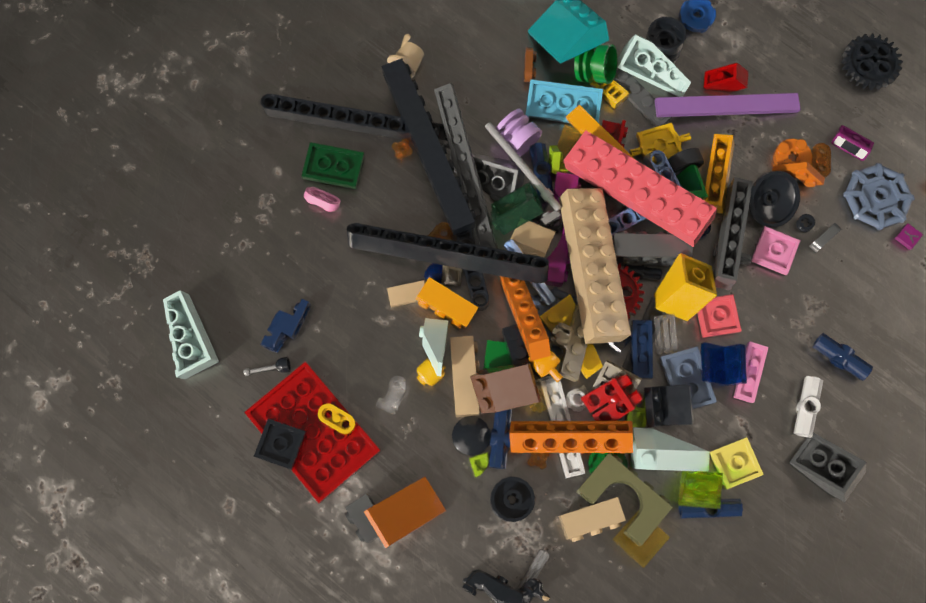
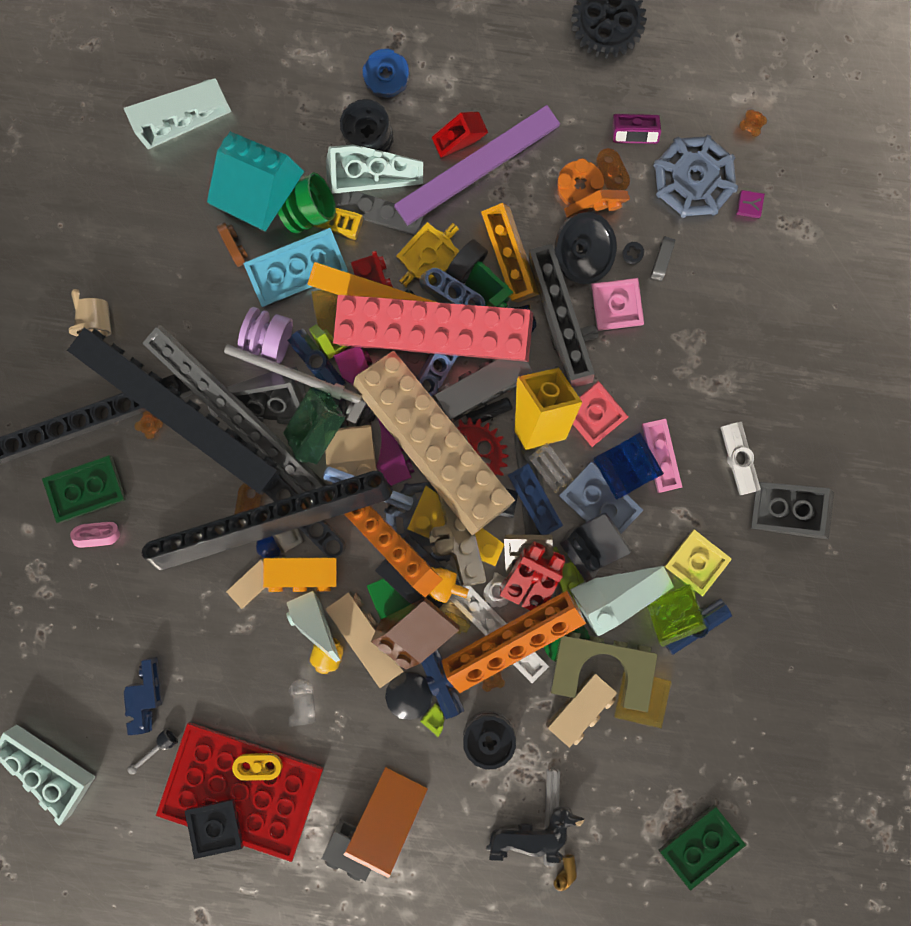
camera: 25 degrees left, 10 degrees up
dark blue piece [813,333,873,381] -> none

